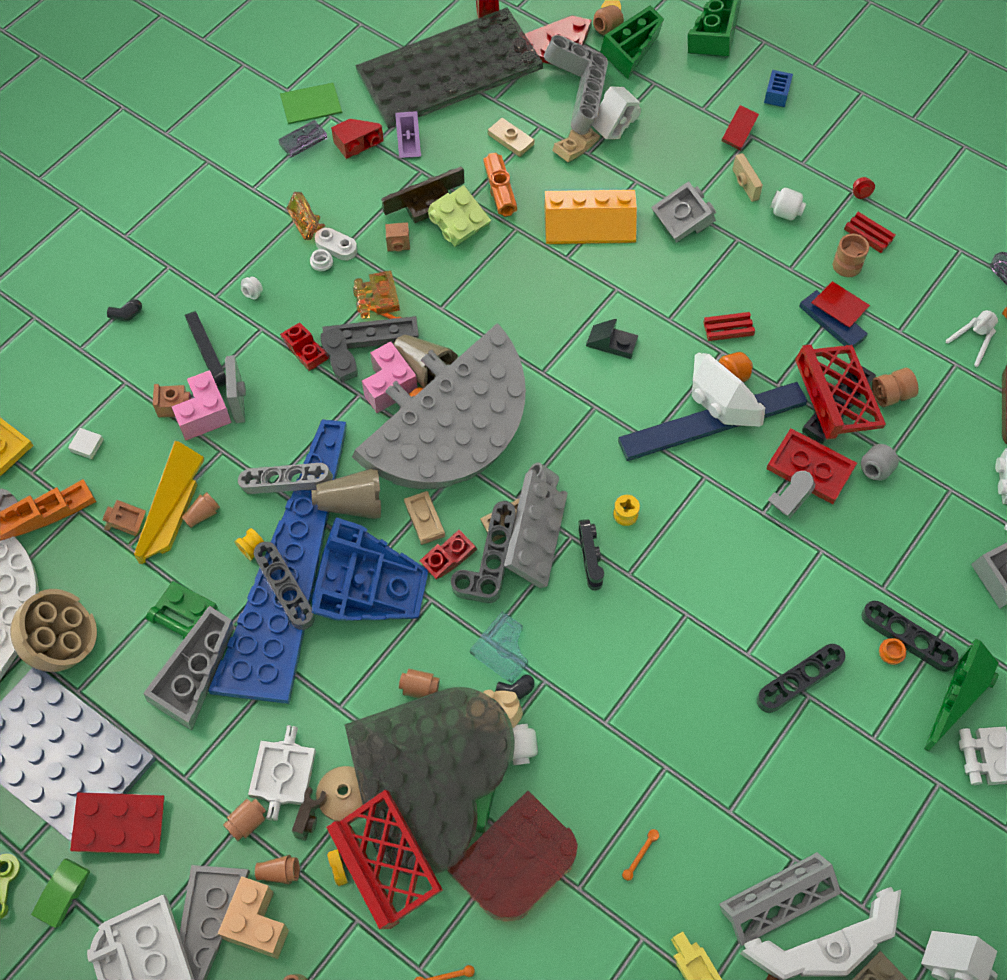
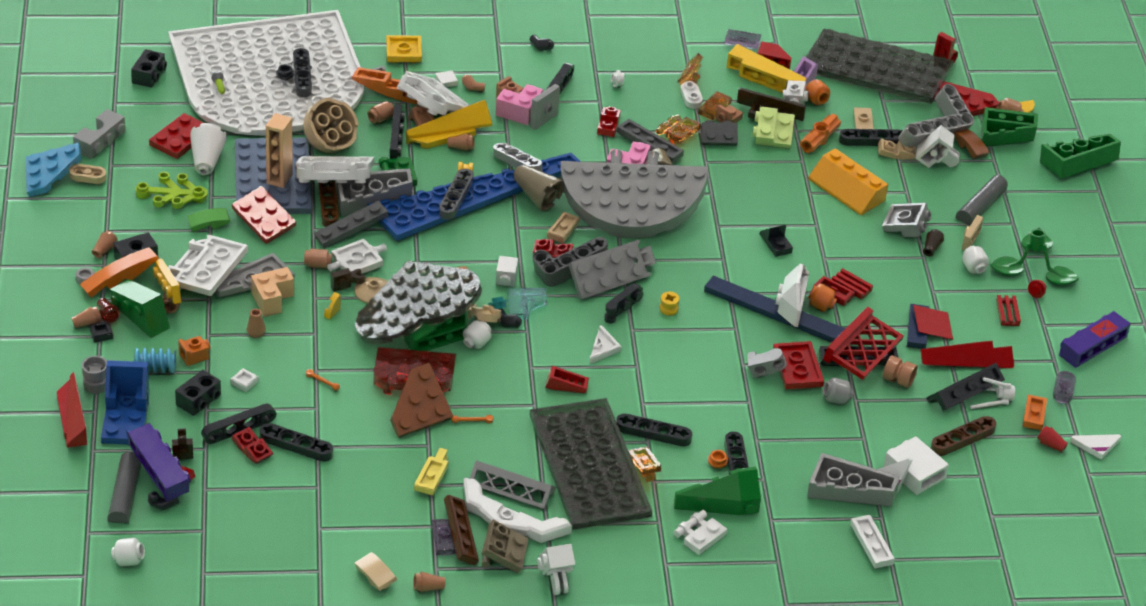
camera: 45 degrees right, 20 degrees down
nougat cone [255,855,300,884] -> none
bright green window [280,82,342,124] -> none
white plate [310,249,333,271] -> none
blue wedge [312,517,428,621] -> none
dark grey brick [321,327,358,383] -> none
red fence [326,790,443,929] -> none
red slope [721,105,759,151] -> none
blue slope [764,70,793,107] -> none
nougat wheel [832,234,869,277] -> none
none -> light nougat brick [266,113,293,188]
none -> white plate [296,156,374,183]
none -> dark grey plate [314,200,389,249]
none -> reddish brown beam [318,180,339,227]
none -> nougat brick [367,101,394,124]
none -> black plate [390,104,405,159]
none -> dark orange plate [390,363,453,438]
none -> white plate [397,71,469,116]
none -> nougat arm [462,74,485,92]
none -> teal plate [488,296,508,309]
none -> white brick [496,256,518,287]
none -> clear smoke plate [530,398,652,530]
none -> red slope [545,366,589,393]
none -> white tile [590,325,622,364]
none -> clear orange plate [628,447,661,482]
none -> clear orange plate [698,91,732,120]
none -> dark grey bracket [700,120,738,146]
none -> yellow wedge [726,44,806,93]
none -> white brick [783,80,808,105]
none -> orange head [806,80,830,105]
none -> red tile [813,276,855,306]
none -> black beam [839,129,903,146]
none -> red wedge [920,340,1014,368]
none -> dark brown cone [923,229,944,256]
none -> black fence [926,363,1005,411]
none -> dark orange slope [953,129,990,159]
none -> dark grey brick [955,175,1008,225]
none -> green plant [990,227,1079,285]
none -> dark purple brick [1059,311,1131,368]

